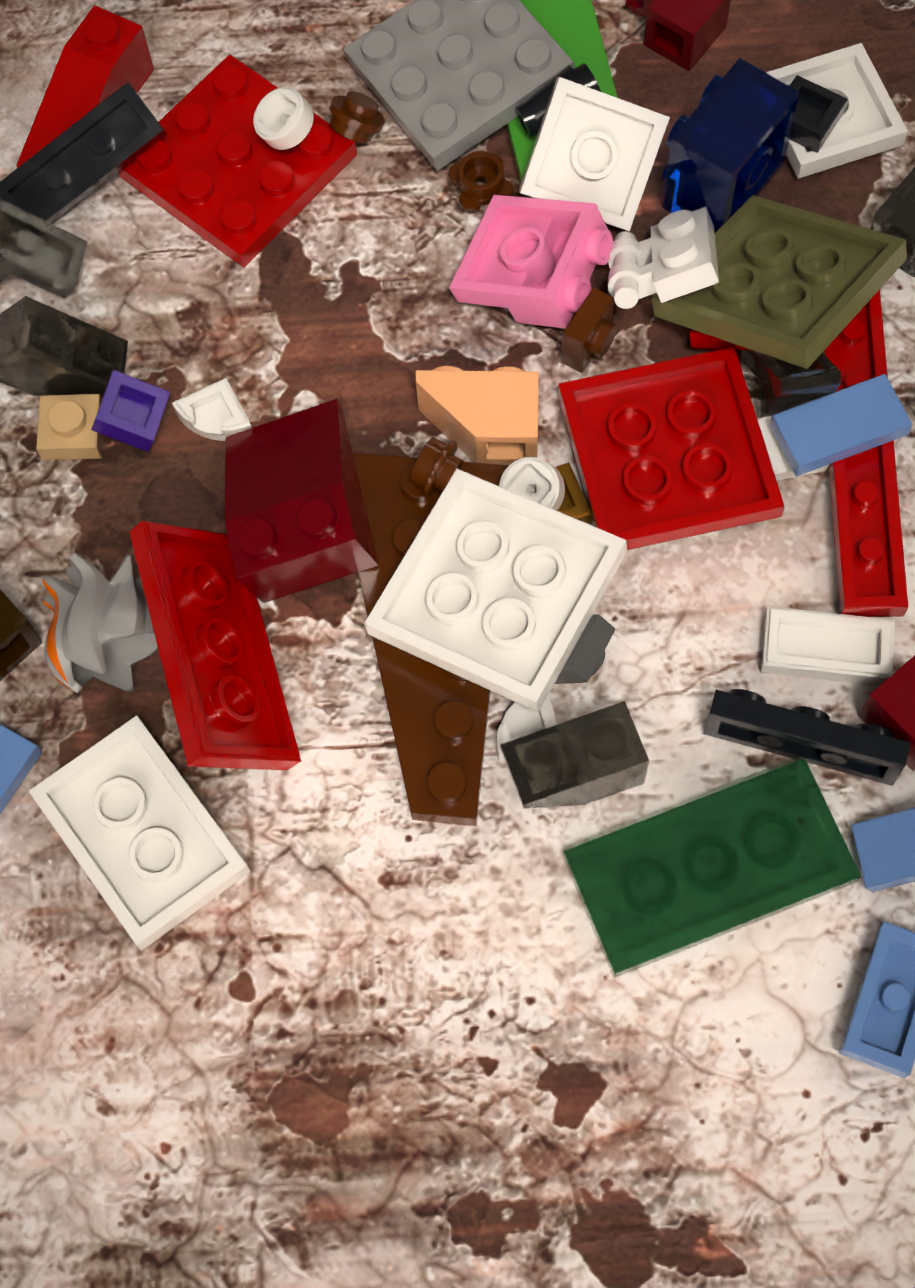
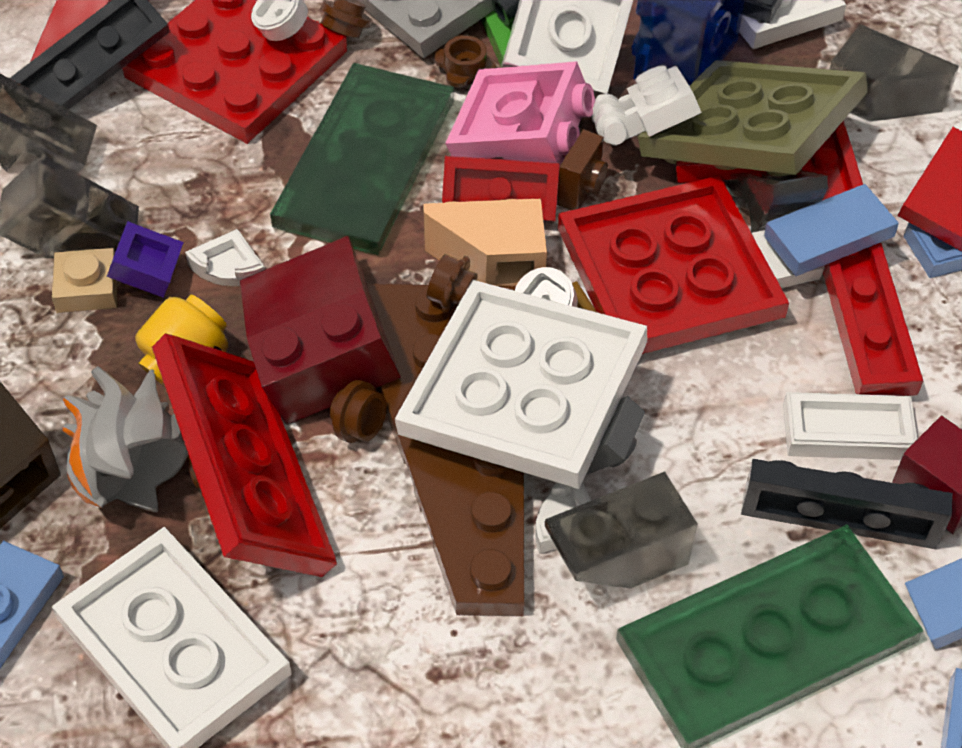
camera: 10 degrees left, 15 degrees down
none -> yellow head [135,294,228,386]
none -> clear green tile [270,62,454,256]
none -> reddish brown plate [330,380,387,443]
none -> red plate [442,156,560,221]

